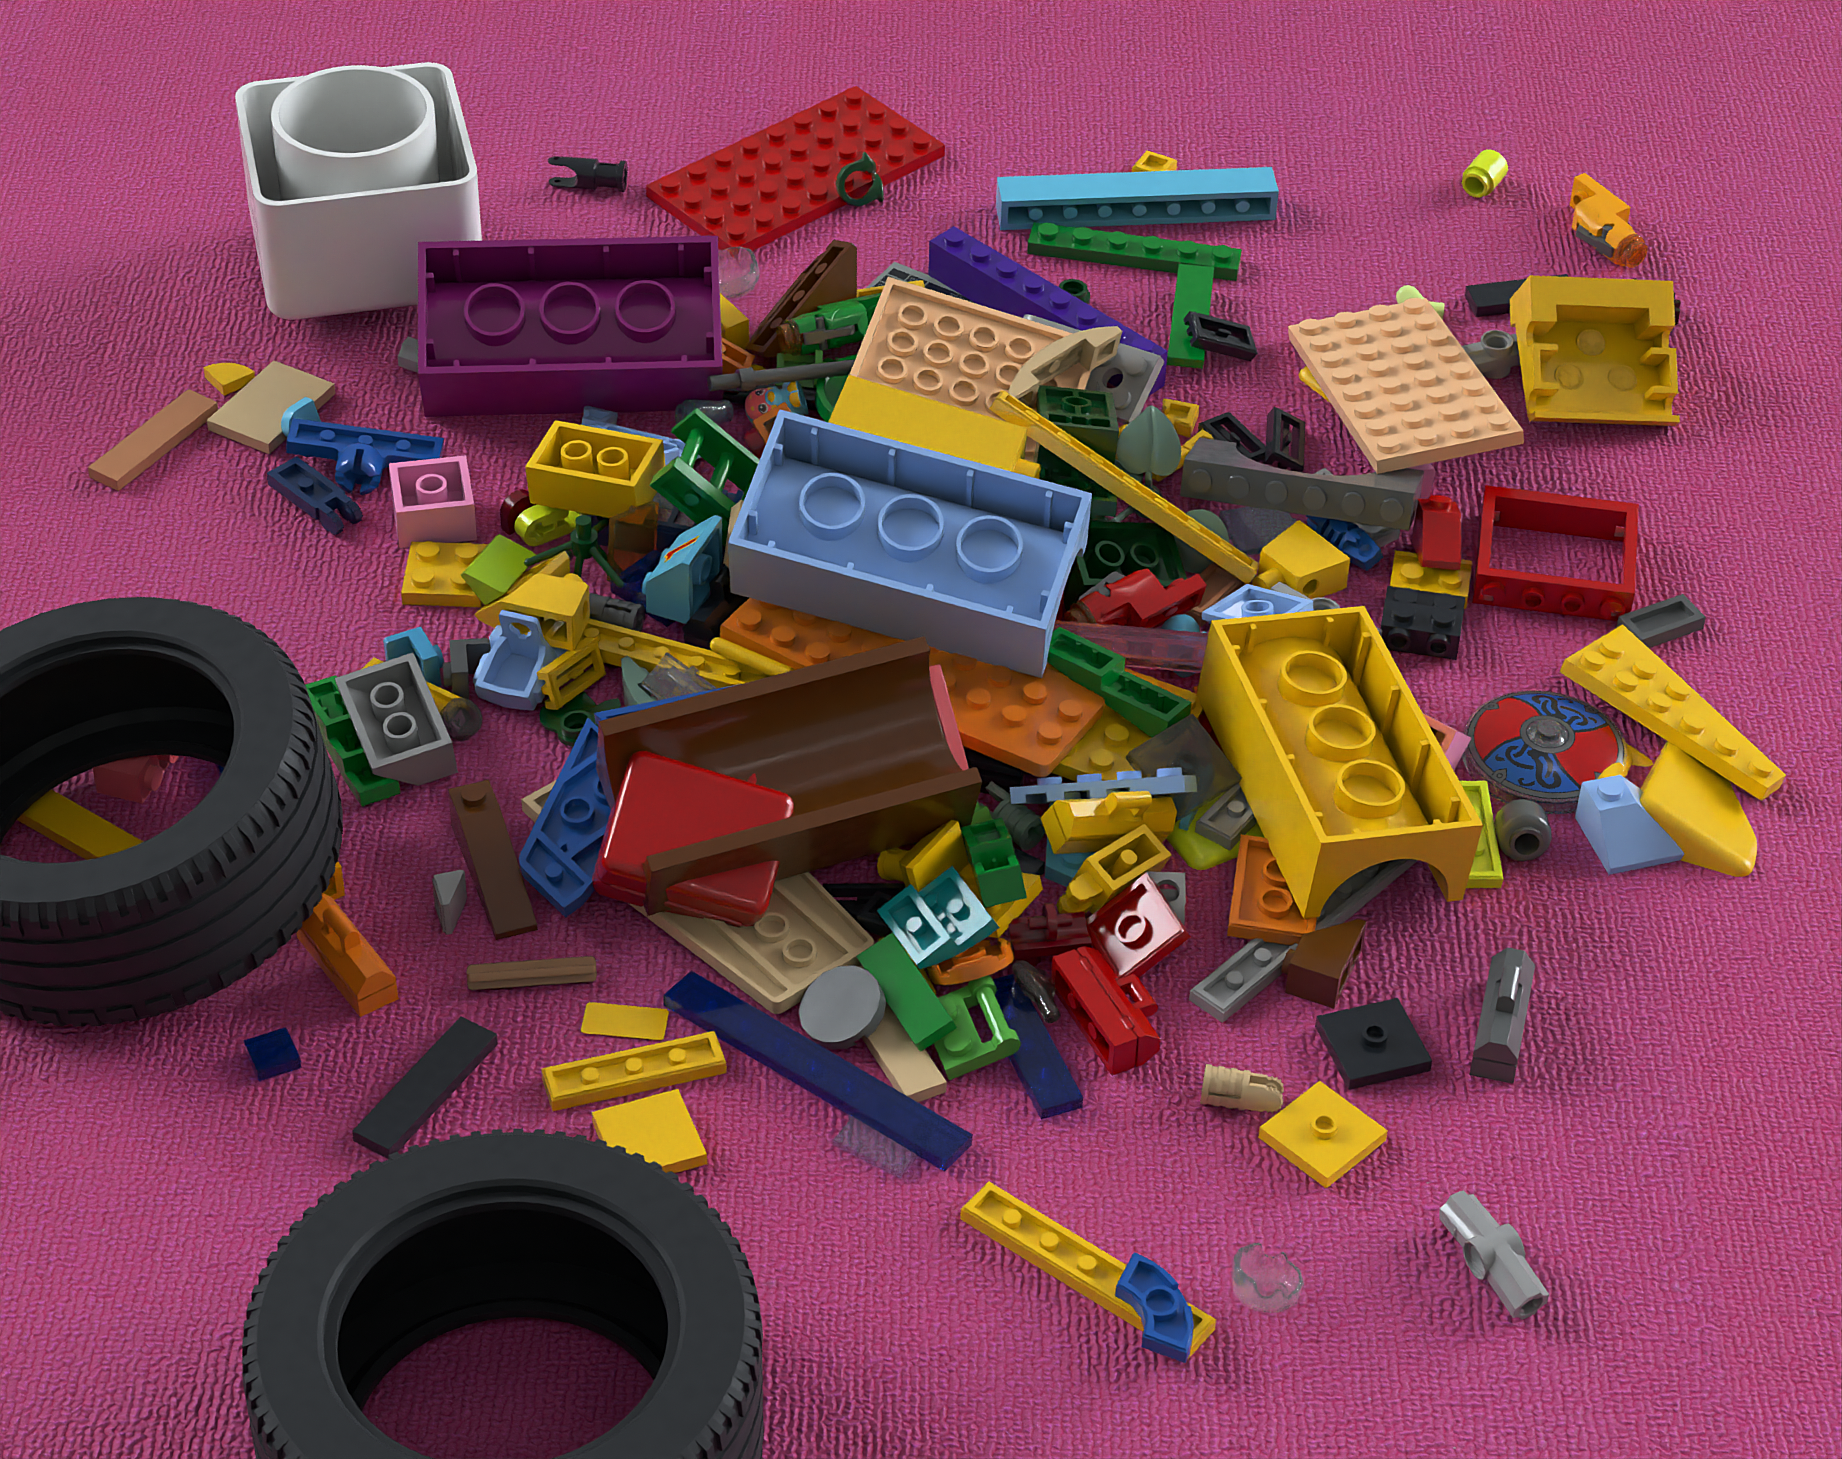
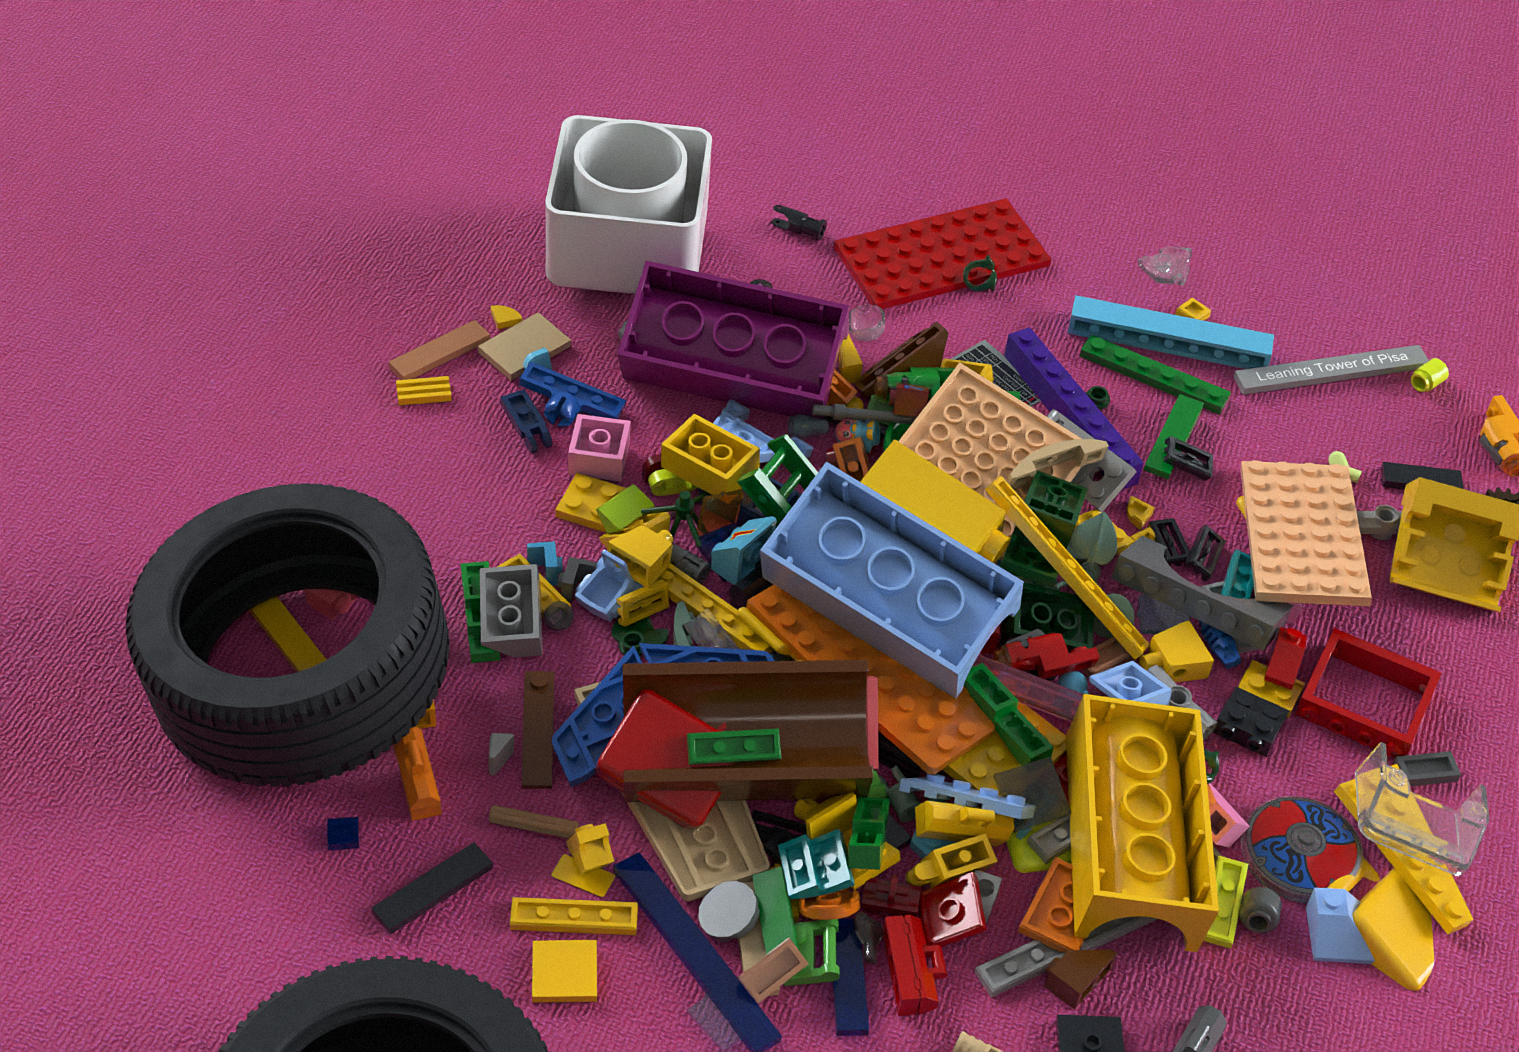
camera: 15 degrees right, 5 degrees up
none -> yellow tile [396,376,452,406]
none -> yellow brick [566,823,614,875]
none -> green tile [687,728,781,765]
none -> nougat tile [738,938,809,1004]
none -> dark red brick [889,383,929,417]
none -> clear plate [1138,246,1192,285]
none -> teal tile [1221,549,1254,599]
none -> light grey tile [1233,345,1429,395]
none -> clear windscreen [1355,742,1489,876]

